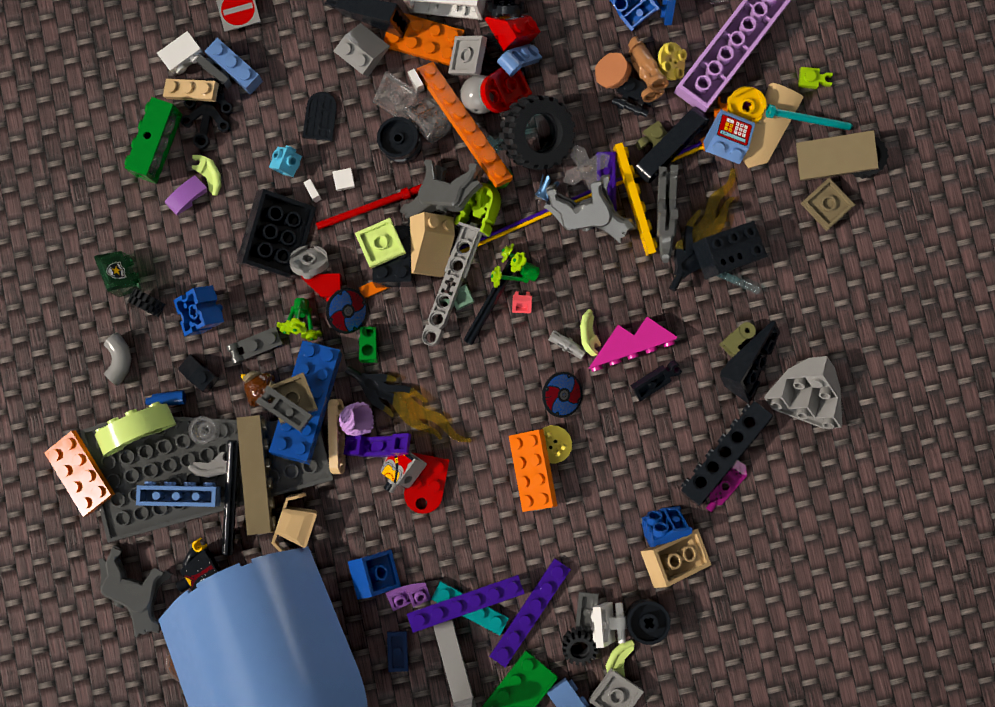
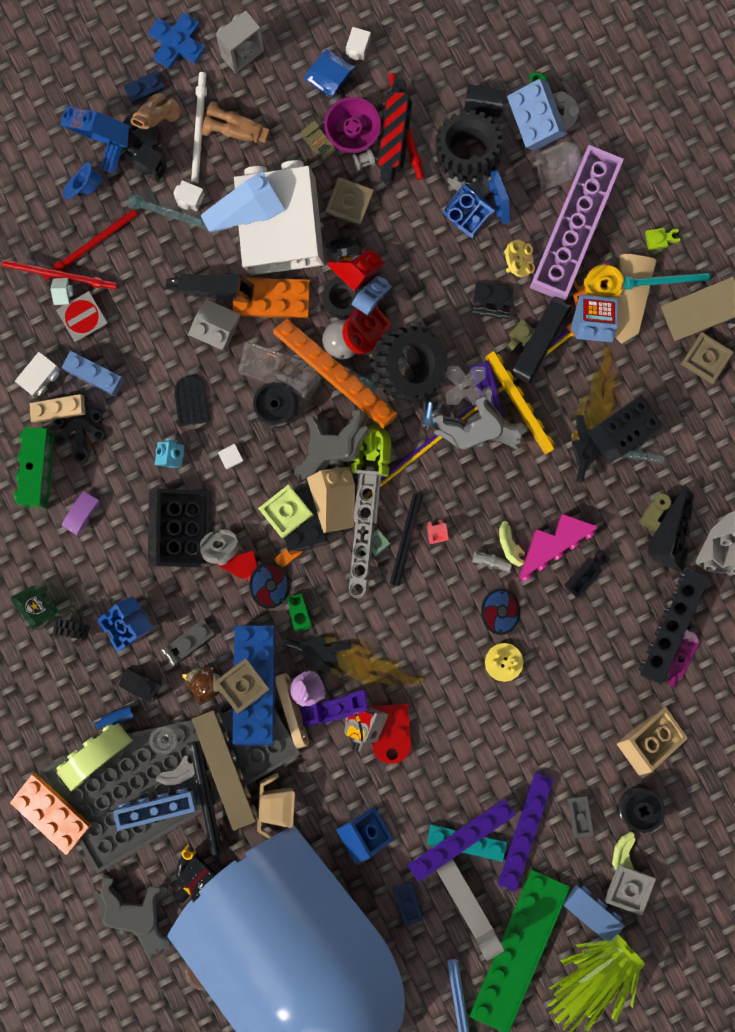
camera: 15 degrees left, 0 degrees up
light grey cylinder [104,332,132,386] -> none
yellowish green piece [192,155,221,196] -> none
dark grey plate [196,54,232,90] -> none
dark grey plate [256,386,313,432] -> none
plant [277,298,322,341] -> none
white tile [304,179,322,203] -> none
red bar [316,184,422,230] -> none
medium lavender slope [386,583,431,611] -> none
white tile [408,69,424,94] -> none
light grey plate [448,35,487,75] -> none
plant [491,243,540,288] -> none
orange plate [509,429,558,512] -> none
black tyre [562,626,598,666] -> none
white plate [591,602,627,648] -> none
nougat hat [595,53,632,89] -> none
medium nougat piece [628,36,669,102] -> none
blue slope [642,506,692,547] -> none
dark grey animal [657,165,678,263] -> none

